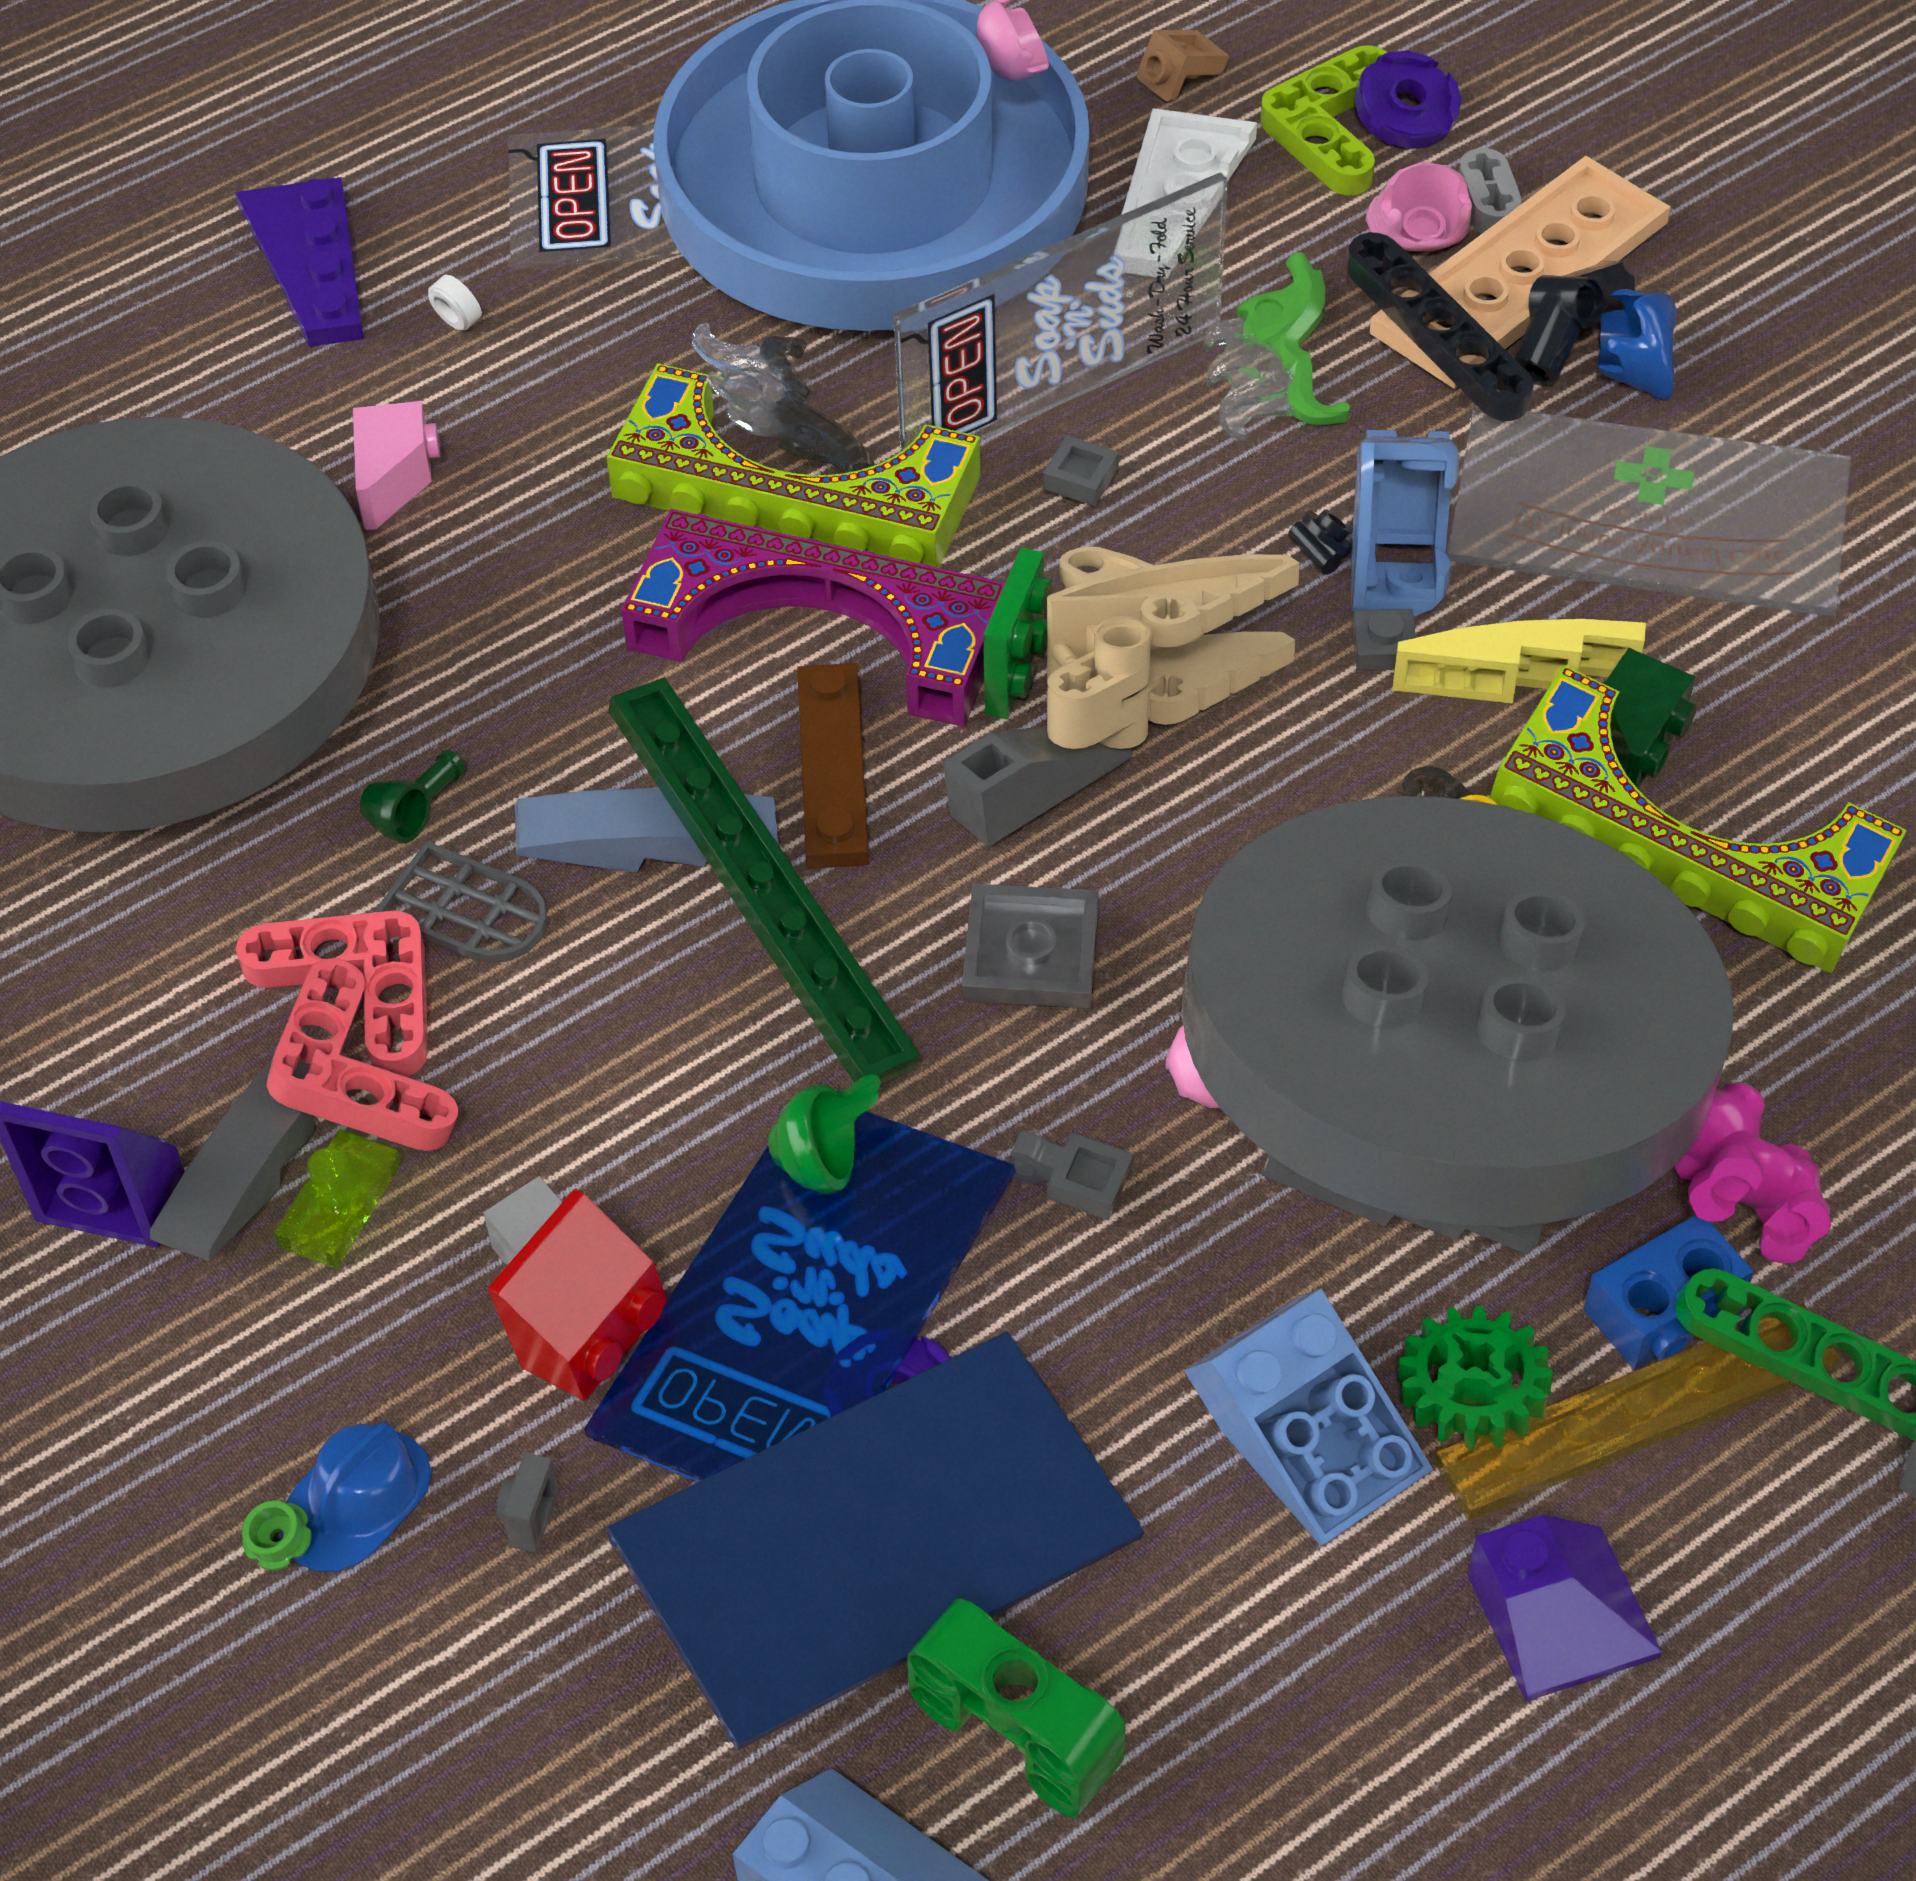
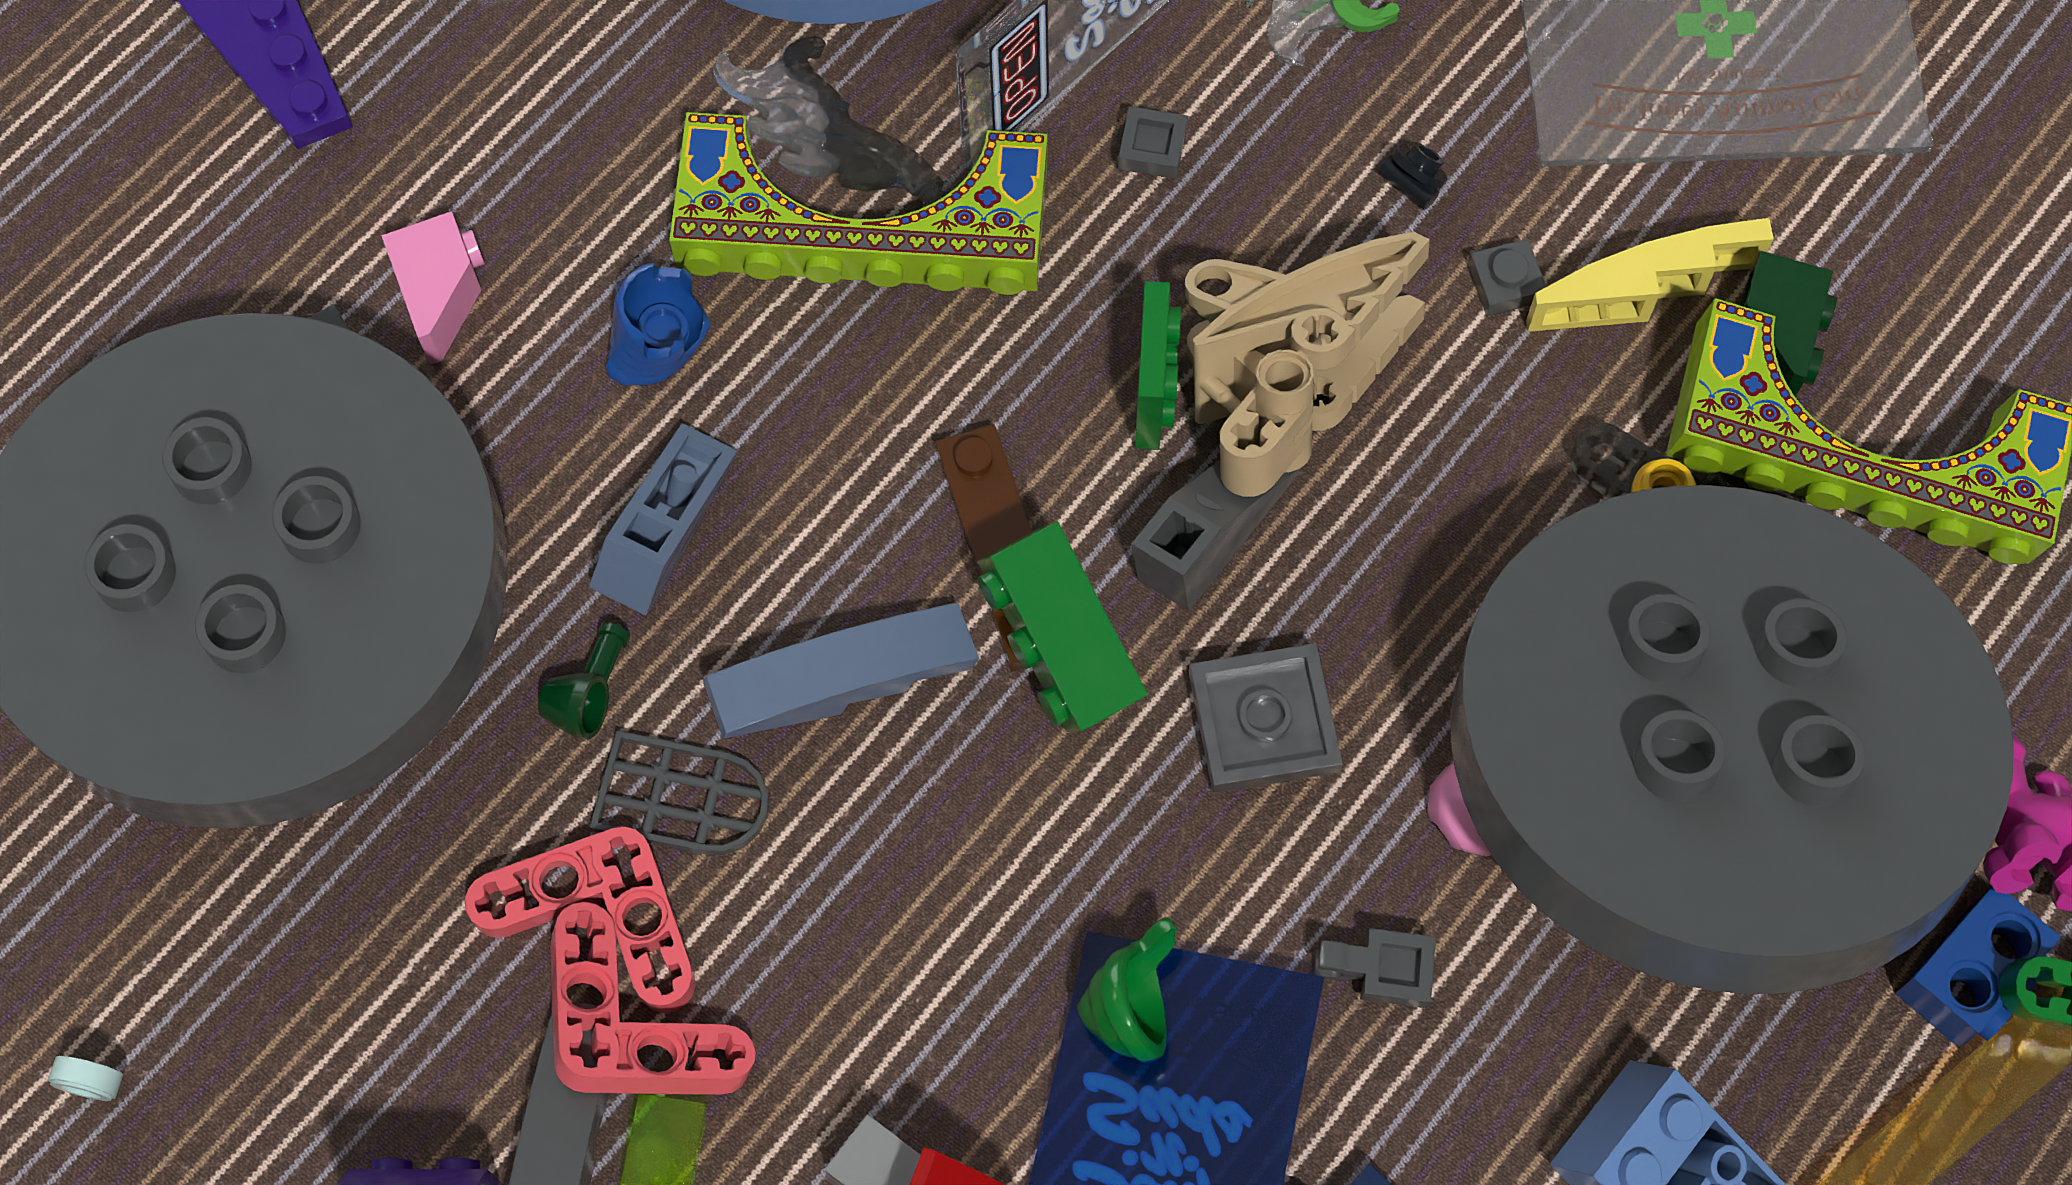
camera: 15 degrees left, 15 degrees up
white tile [428,275,482,331] -> none
dark green plate [608,677,920,1084] -> none
magenta arch [621,509,1005,727] -> none
medium blue piece [1351,430,1460,616] -> none
green gear [1398,1305,1553,1449] -> none
none -> sand blue slope [589,423,737,616]
none -> blue hair [605,262,711,386]
none -> green brick [977,521,1148,732]

